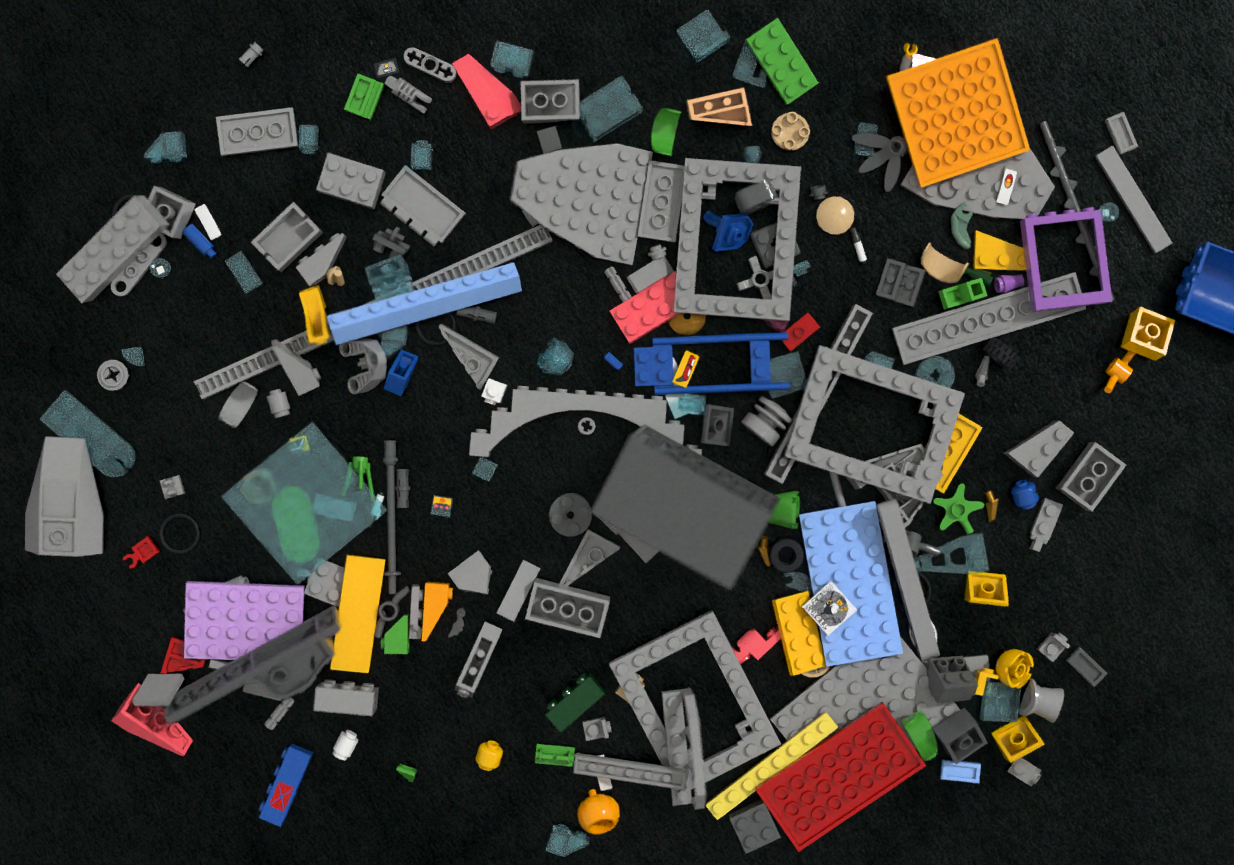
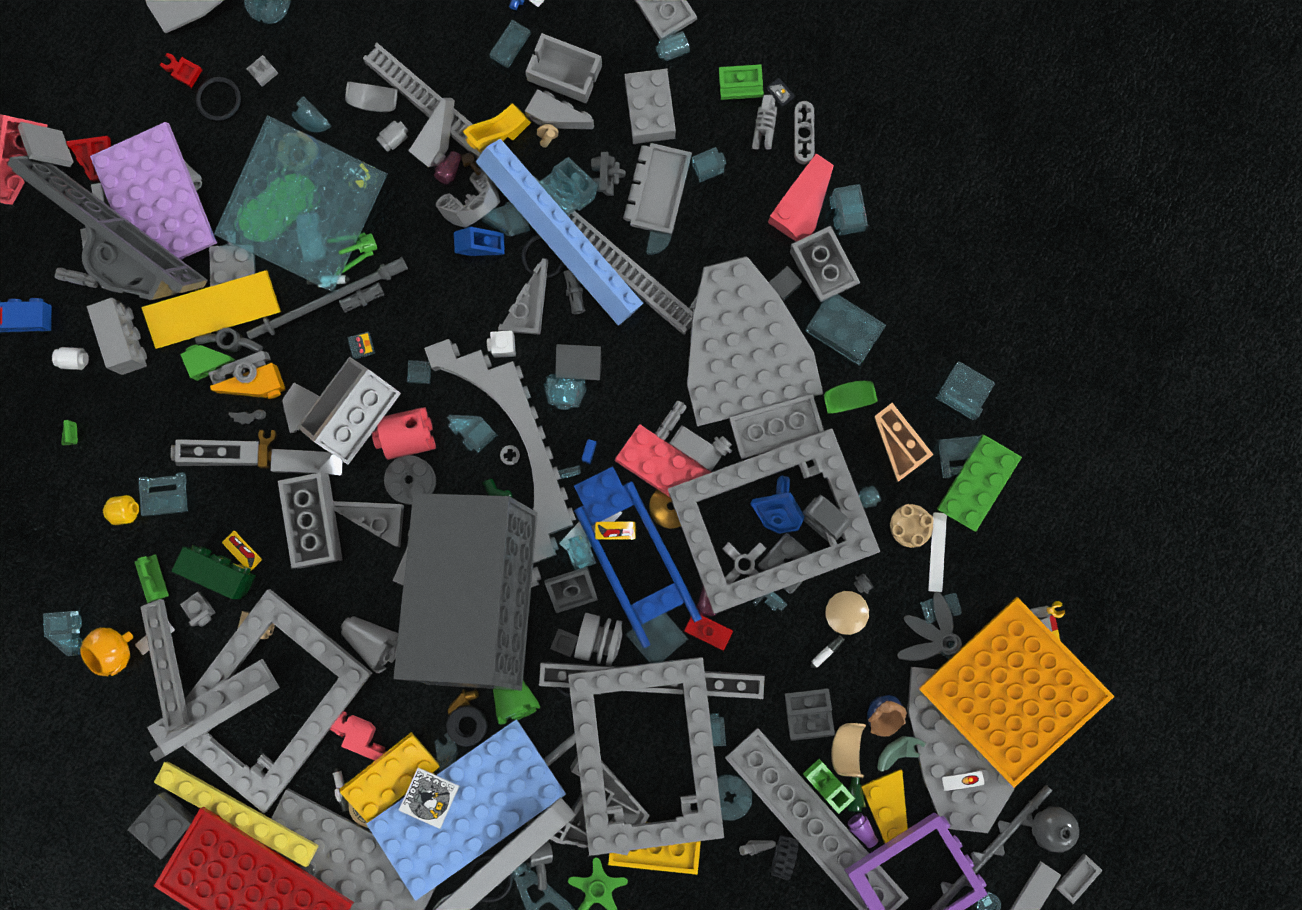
camera: 65 degrees right, 5 degrees down
none -> clear light blue plate [139,472,188,516]
none -> yellow sticker [222,531,262,570]
none -> light grey plate [234,361,257,383]
none -> pearl gold plate [258,430,277,468]
none -> clear light blue brick [292,96,331,132]
none -> light grey hose [297,357,401,465]
none -> white piece [333,767,349,812]
none -> light grey cone [341,616,398,673]
none -> coral cylinder [372,407,436,460]
none -> clear pink cone [434,151,462,184]
none -> clear light blue slope [447,415,498,452]
none -> dark brown hand [461,152,481,176]
none -> dark green arm [483,478,513,498]
none -> dark grey plate [550,629,579,658]
none -> dark grey slope [556,344,601,380]
none -> clear light blue tile [558,466,581,479]
none -> clear light blue tile [647,232,671,254]
none -> medium nougat hair [867,695,907,737]
none -> white sticker [929,512,947,592]
none -> dark grey cylinder [1032,806,1079,853]

